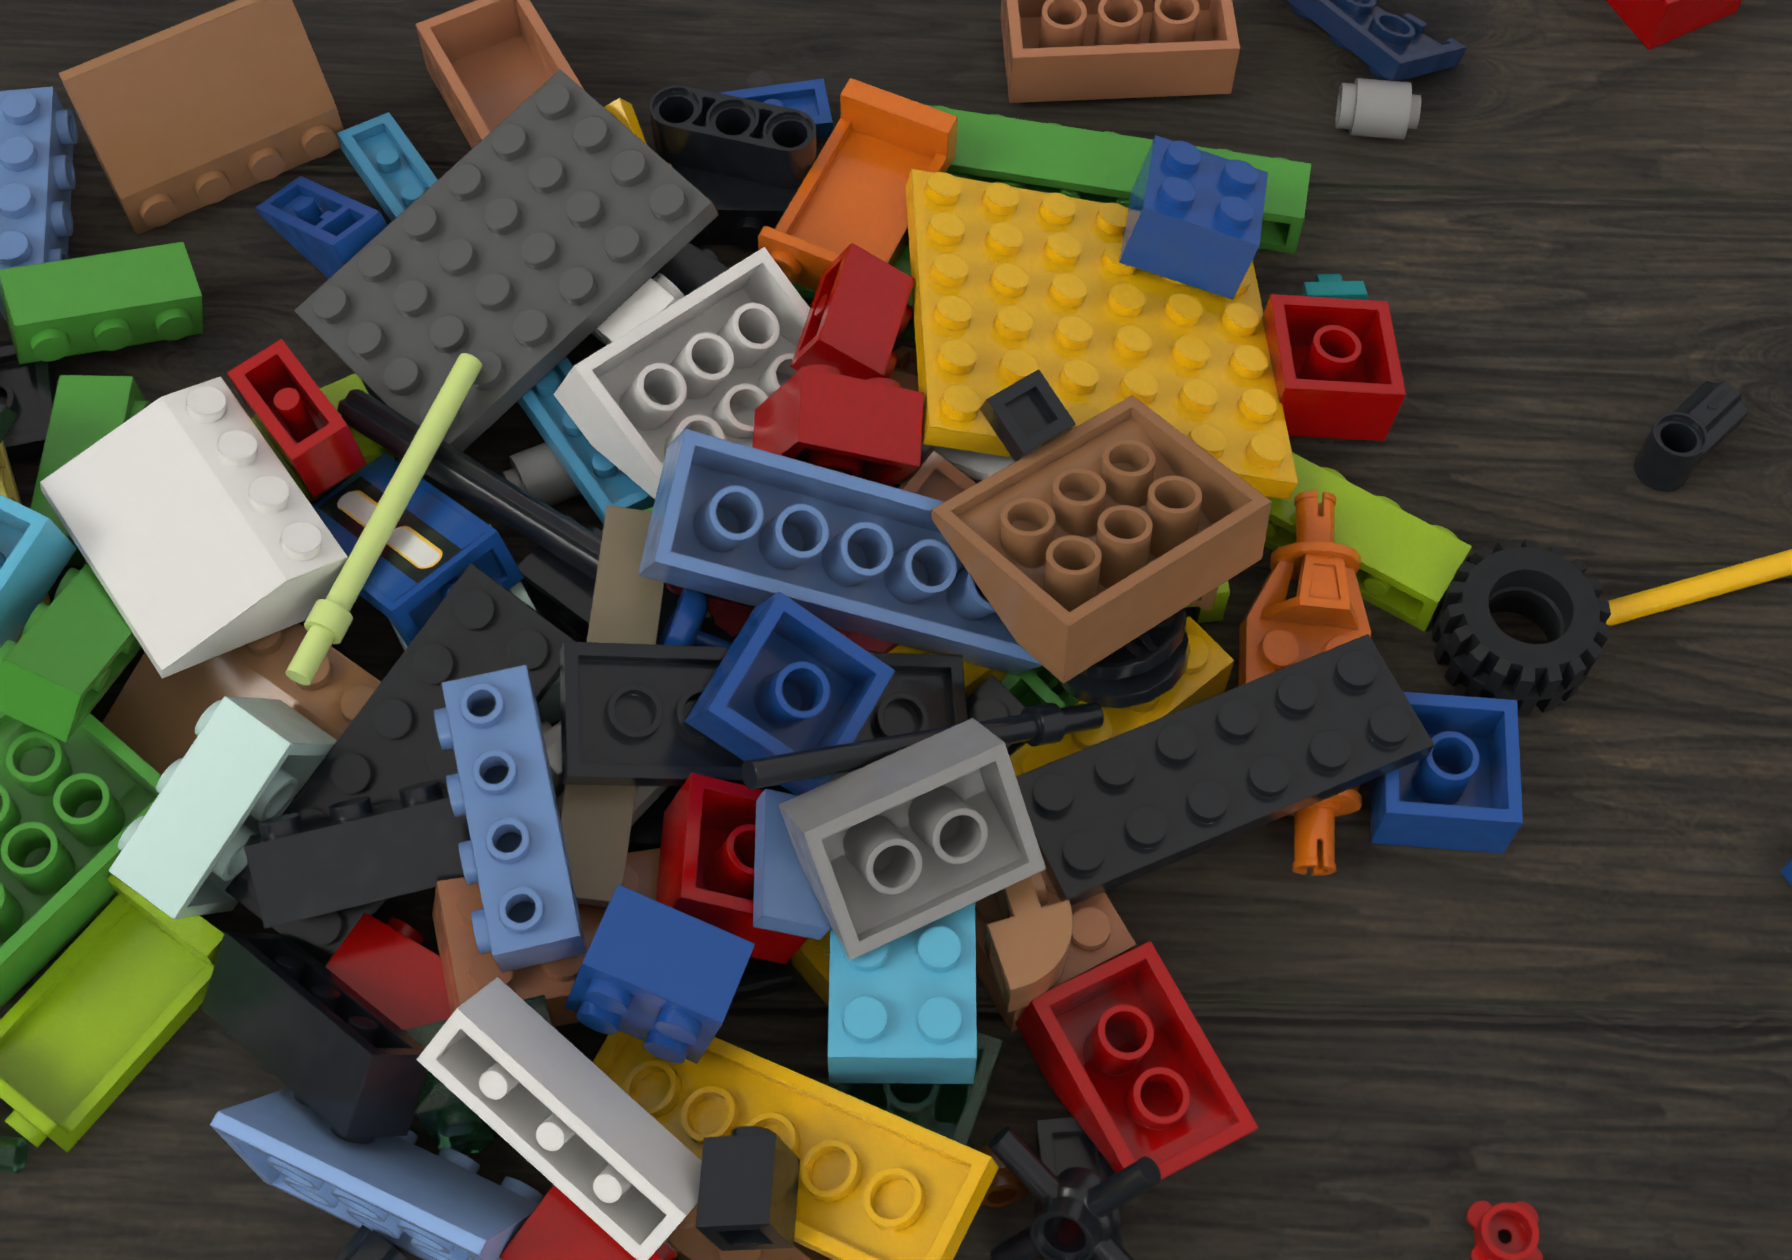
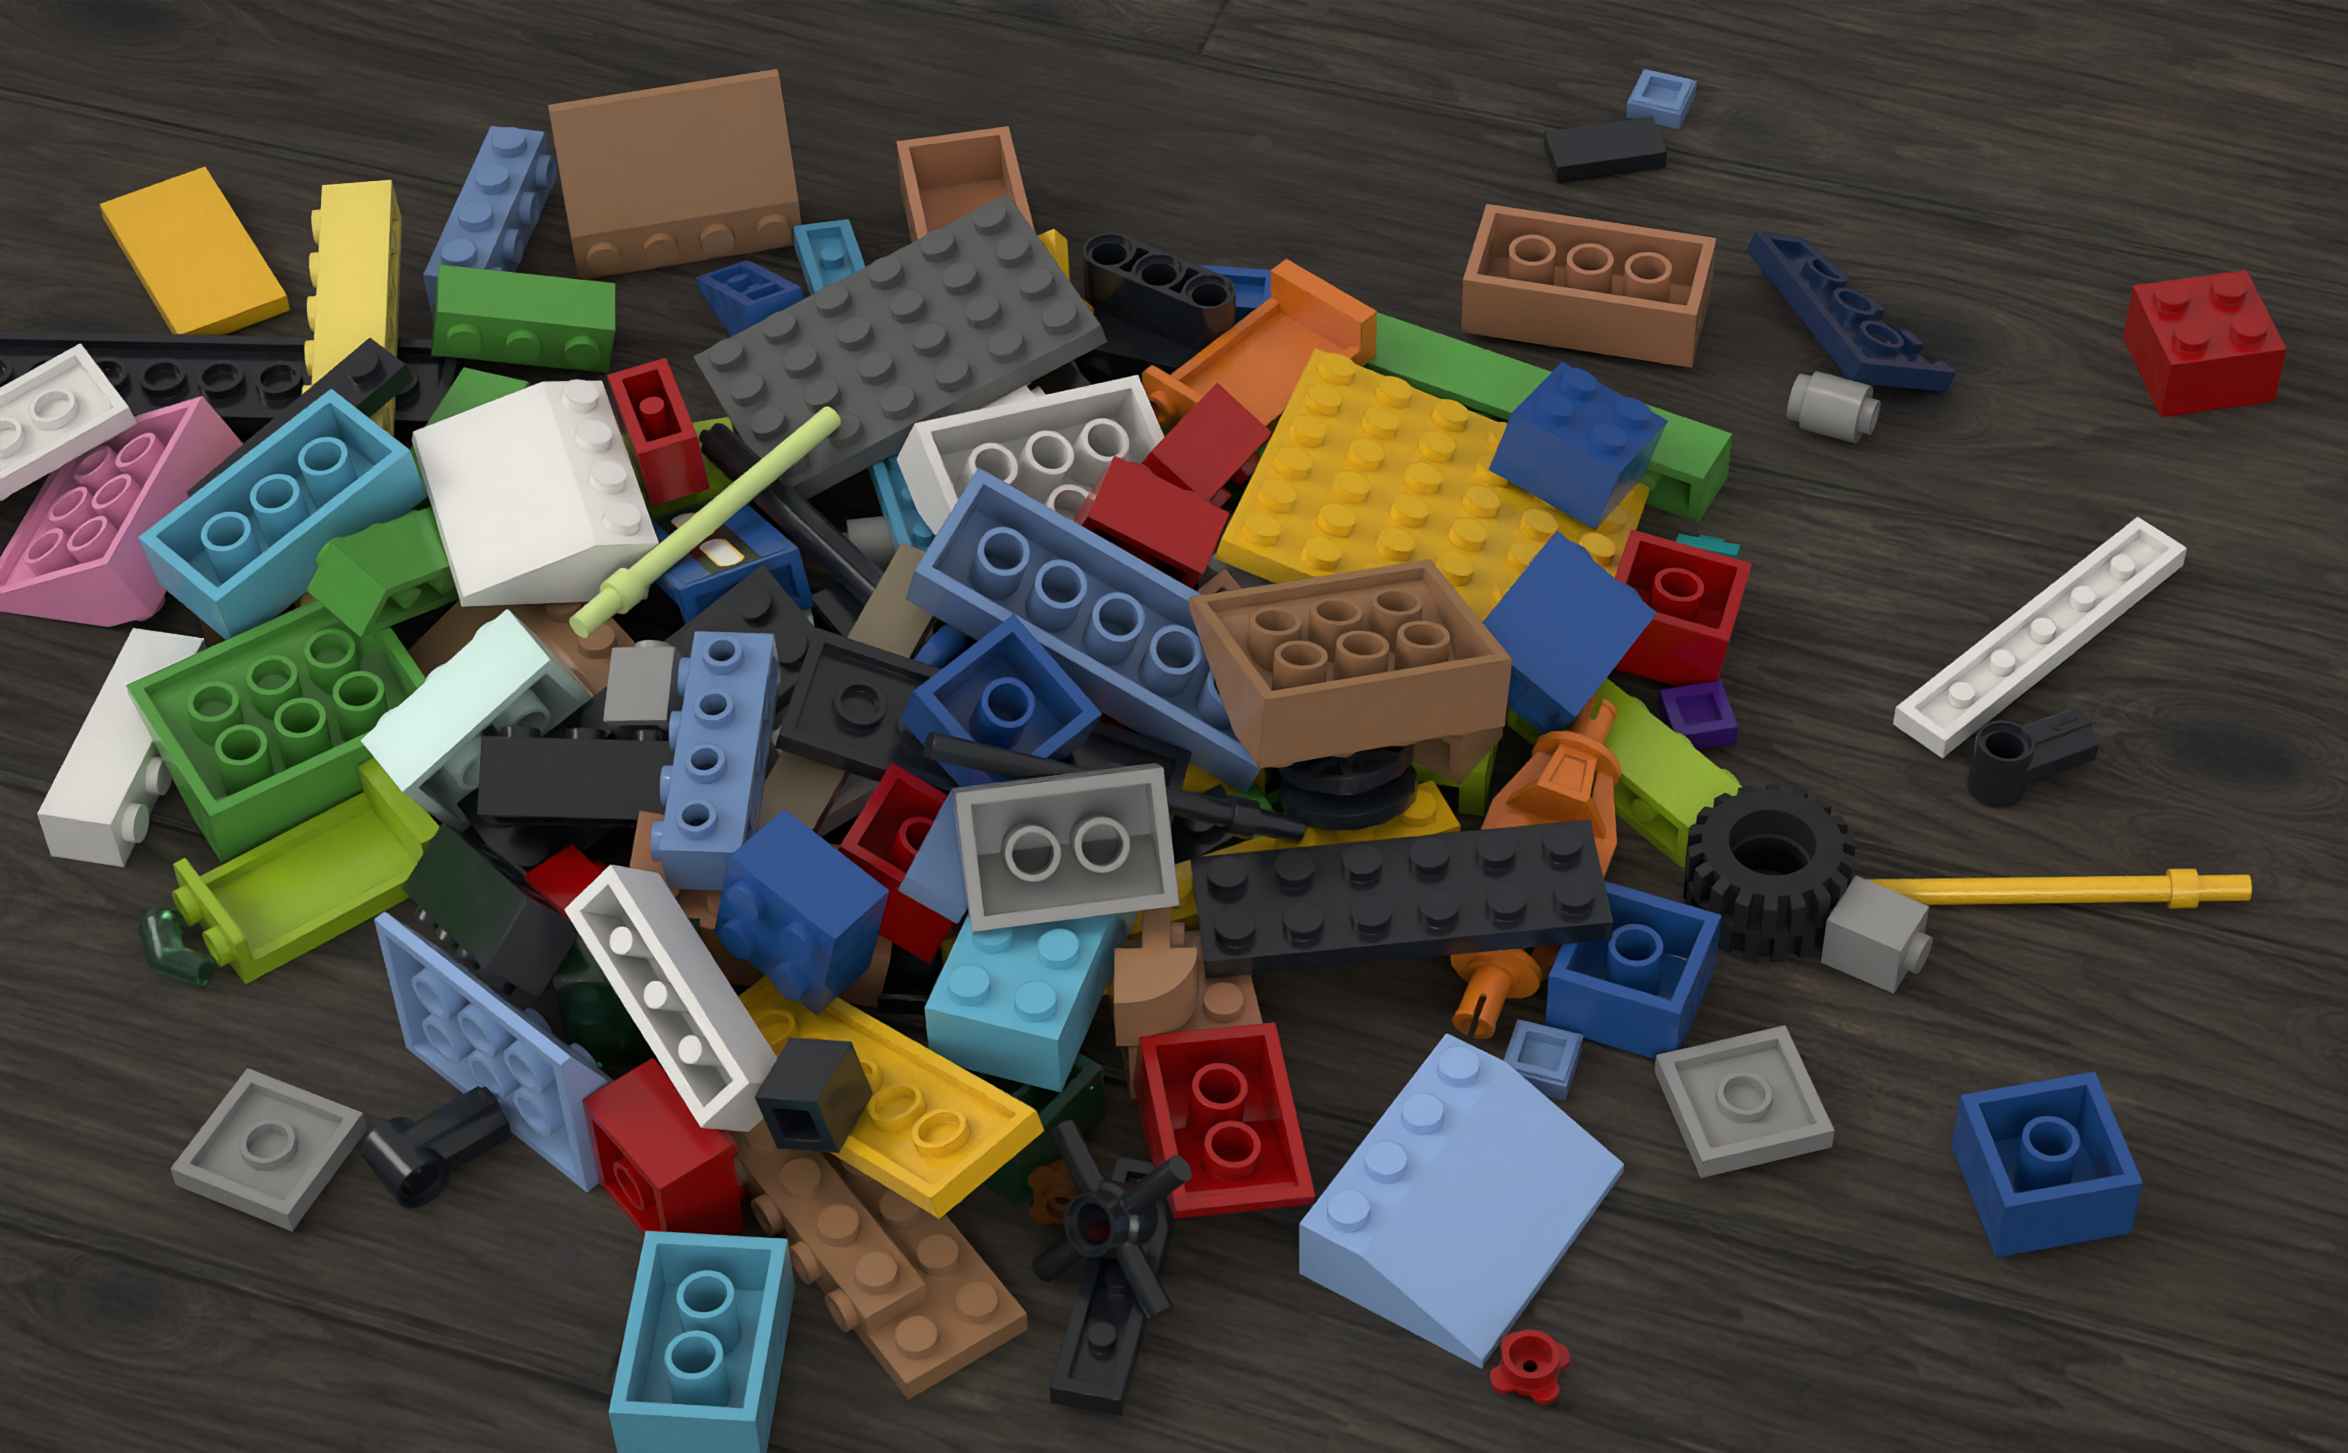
camera: 20 degrees right, 15 degrees down
black plate [979,369,1076,462] -> none
none -> light grey brick [603,640,684,740]
none -> light blue slope [1299,1033,1624,1369]
none -> blue panel [1482,531,1657,734]
none -> medium blue tile [1504,1019,1583,1101]
none -> light grey plate [1654,1025,1835,1178]
none -> dark purple plate [1658,681,1738,750]
none -> light grey brick [1821,876,1933,994]
none -> white plate [1893,517,2187,758]

